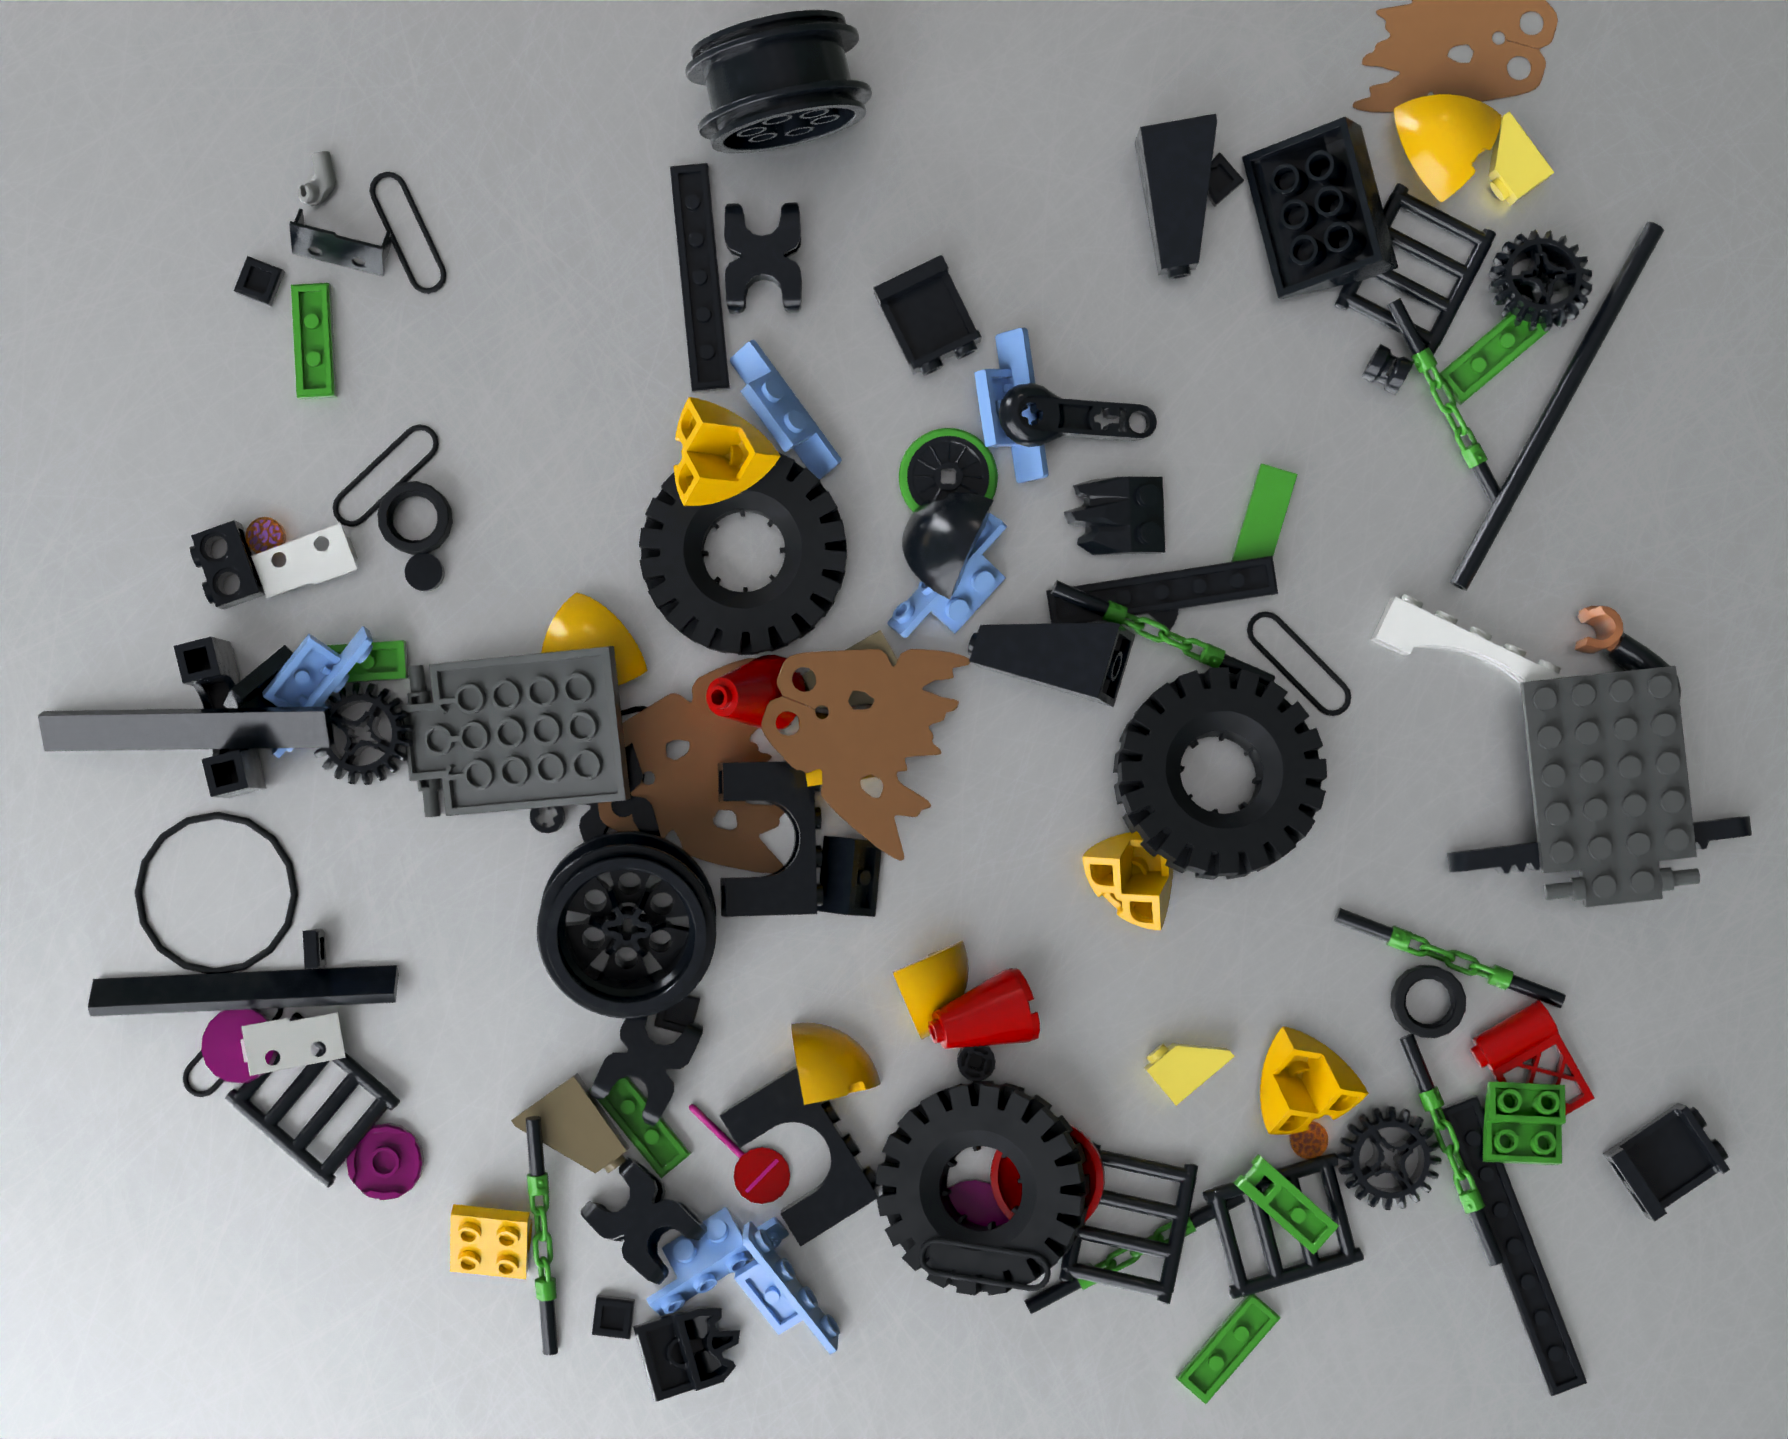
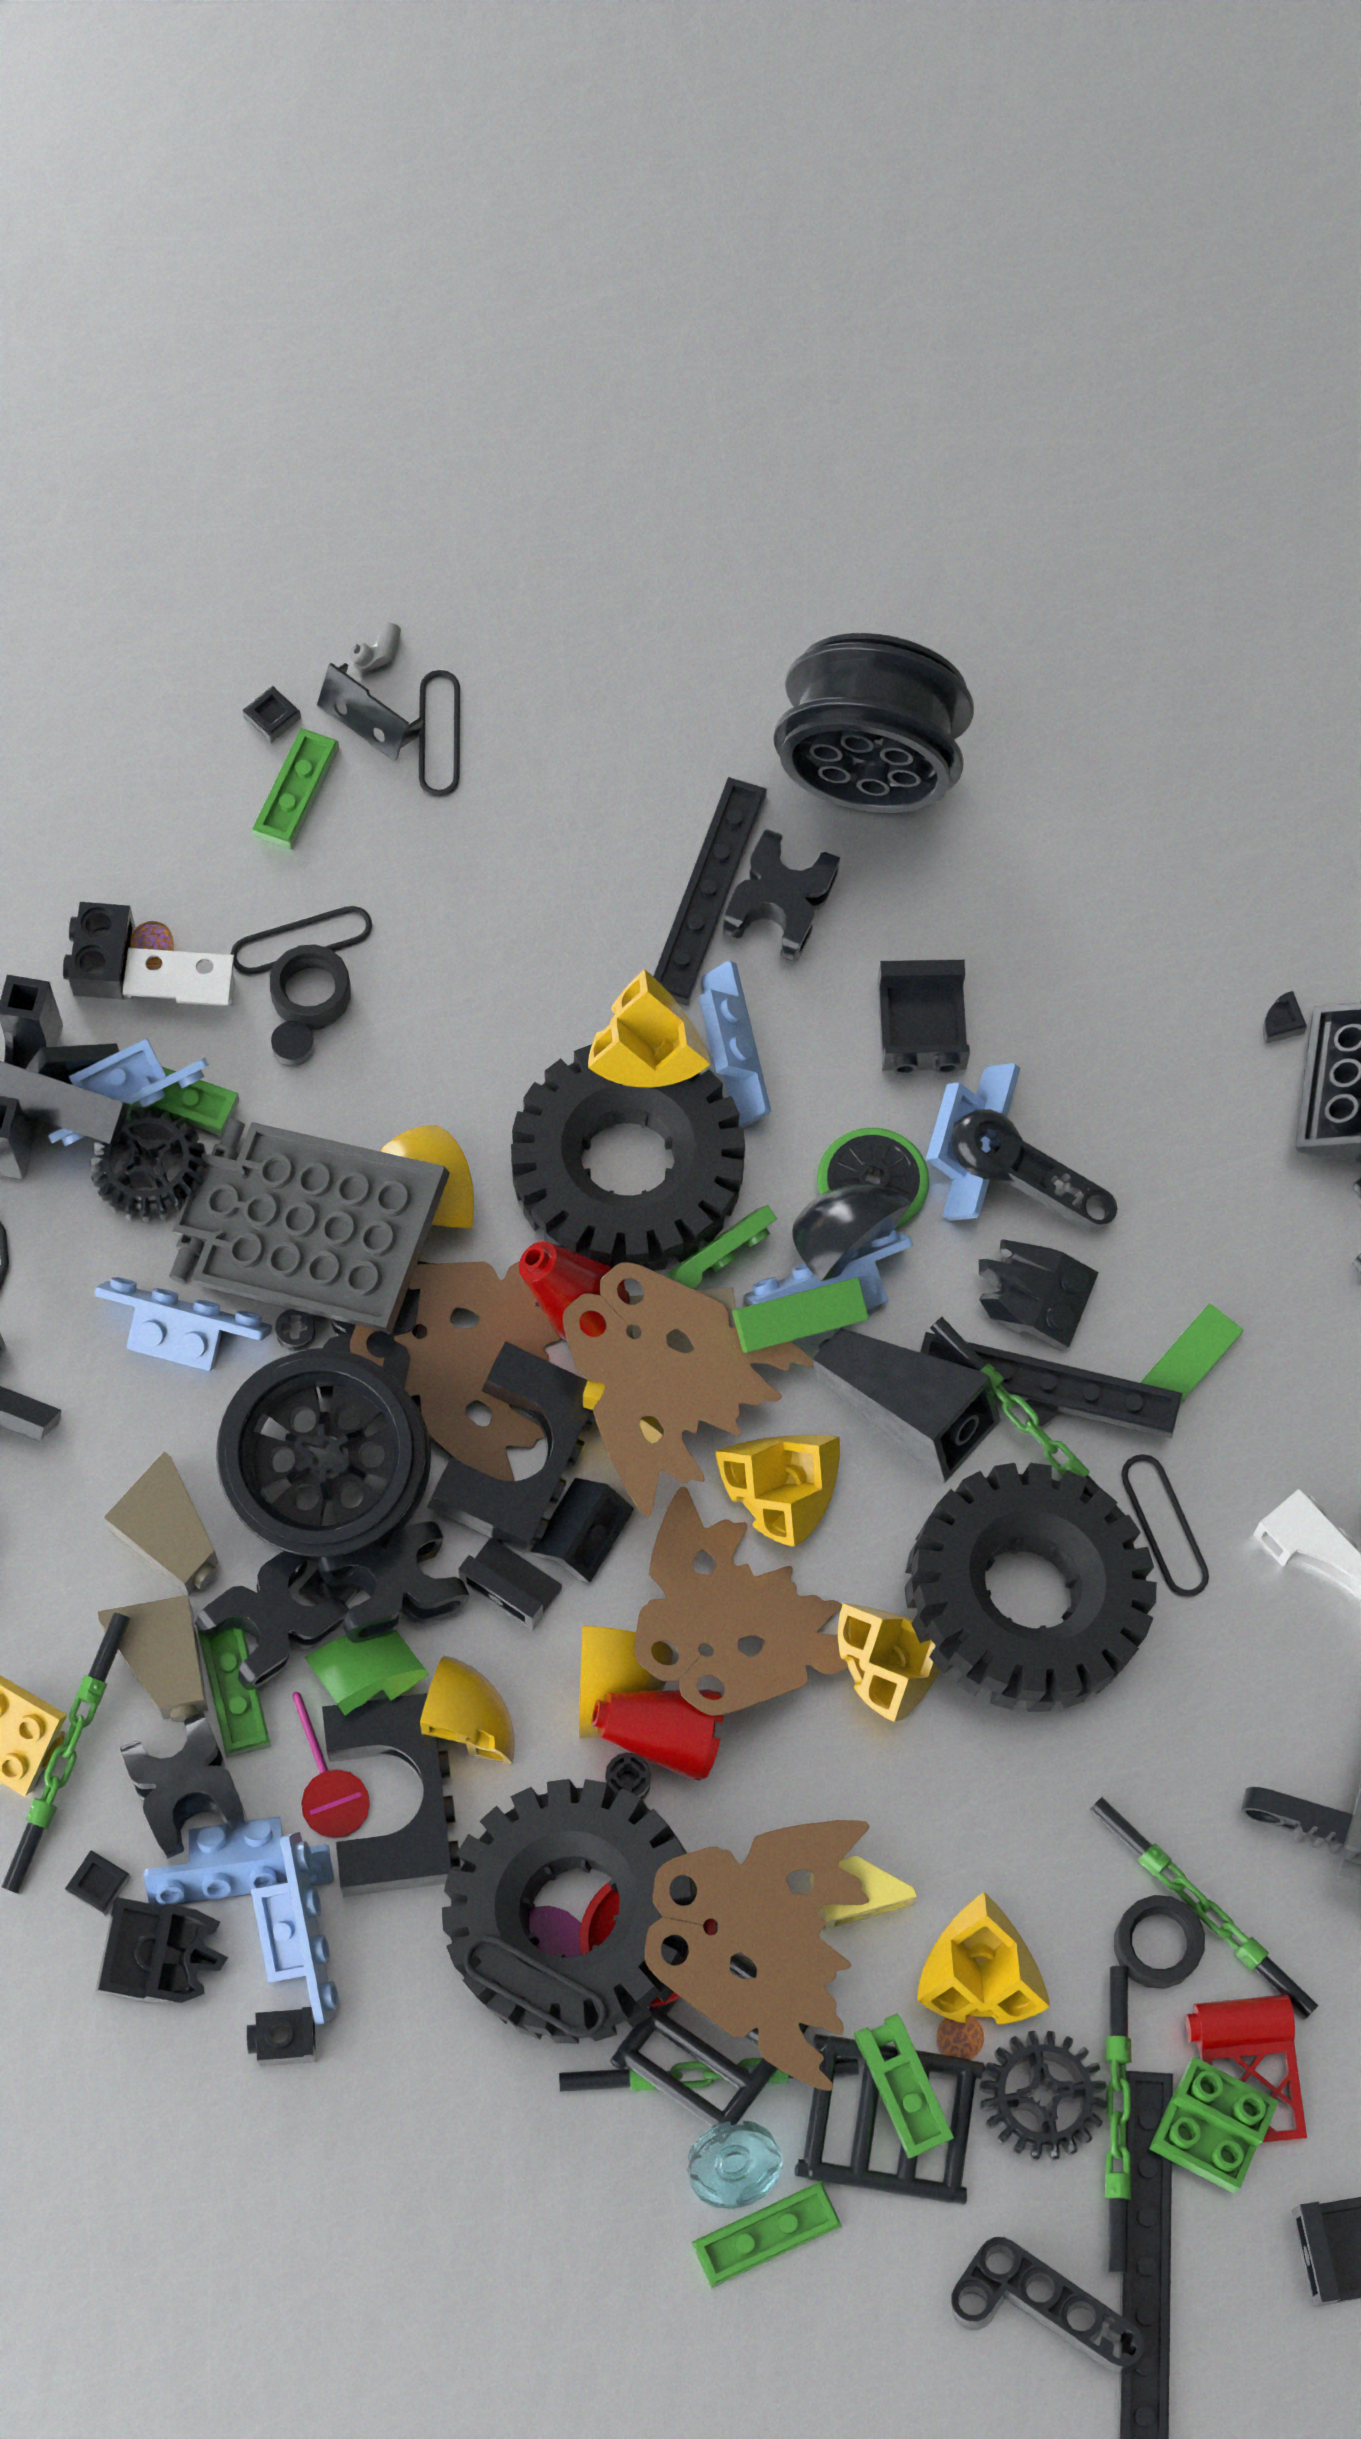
camera: 20 degrees right, 20 degrees down
black slope [1135,114,1217,279] -> none
none -> light blue bracket [95,1277,272,1371]
none -> dark tan slope [104,1451,219,1596]
none -> black brick [247,2007,317,2066]
none -> bright green slope [304,1629,429,1715]
none -> black piece [318,1521,470,1643]
none -> black panel [458,1538,562,1630]
none -> medium nougat piece [635,1487,849,1716]
none -> medium nougat piece [645,1820,869,2091]
none -> bright green plate [667,1205,777,1289]
none -> clear light blue tile [687,2121,783,2209]
none -> yellow brick [716,1435,840,1547]
none -> bright green tile [732,1277,869,1353]
none -> black beam [951,2237,1145,2374]

